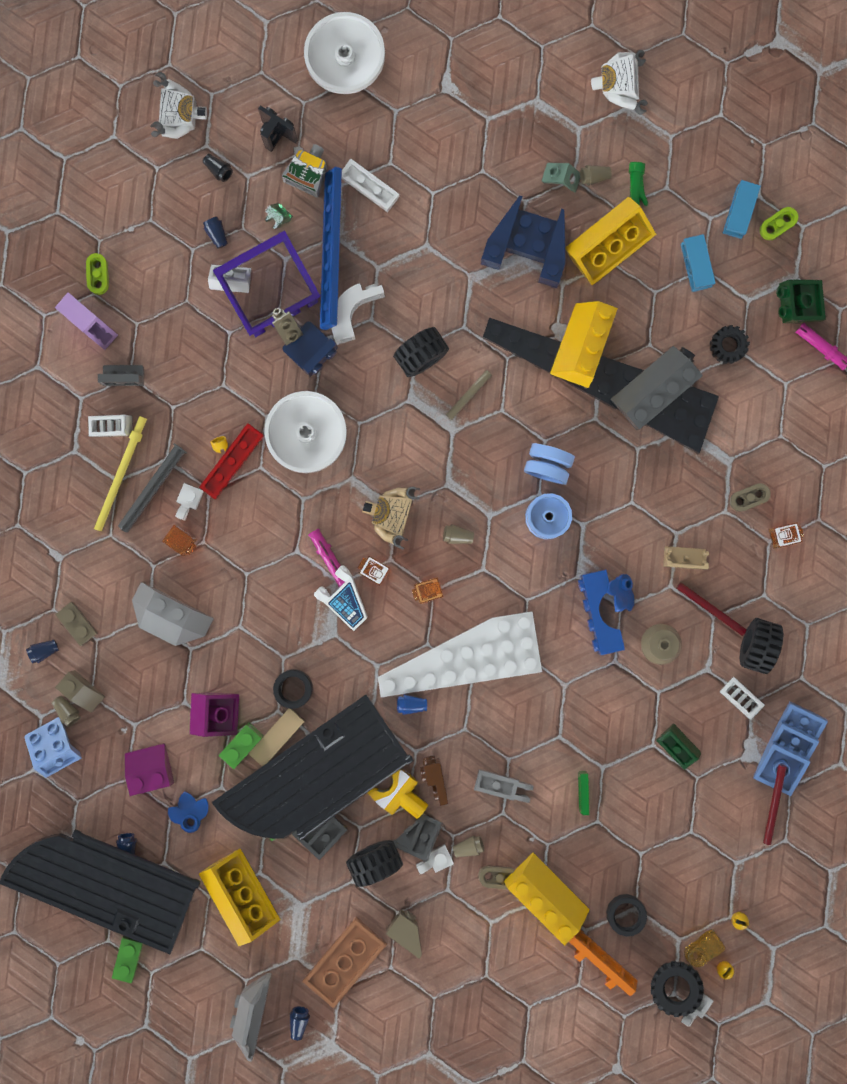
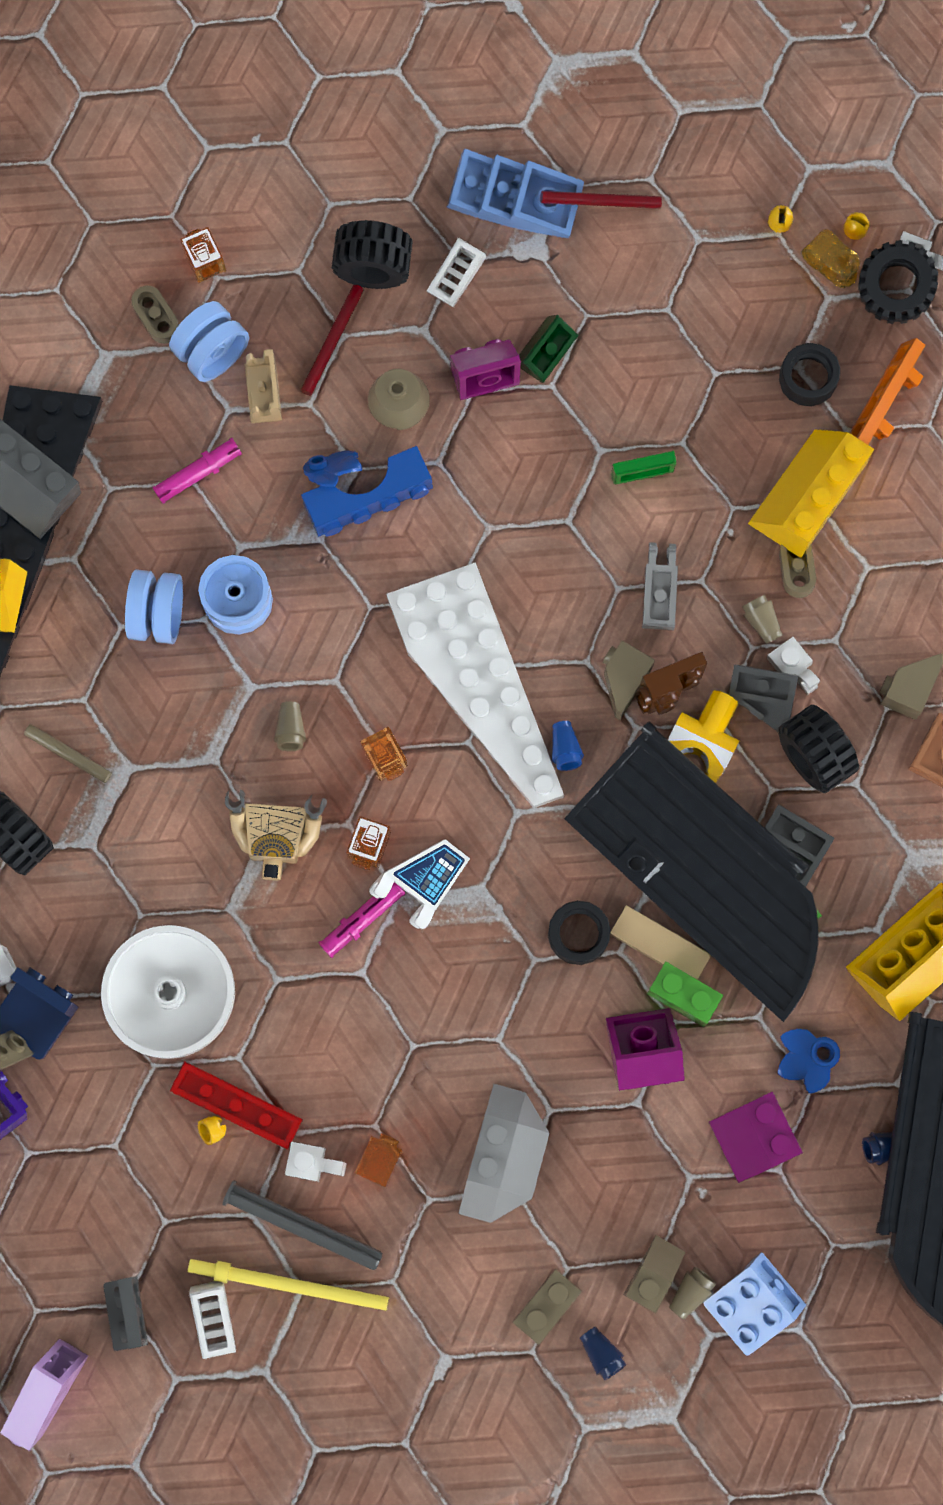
camera: 100 degrees left, 10 degrees down
none -> dark pink pin [152,437,242,504]
none -> light blue wheel [169,301,250,382]
none -> magenta slope [450,339,521,401]
none -> dark tan slope [603,641,655,720]

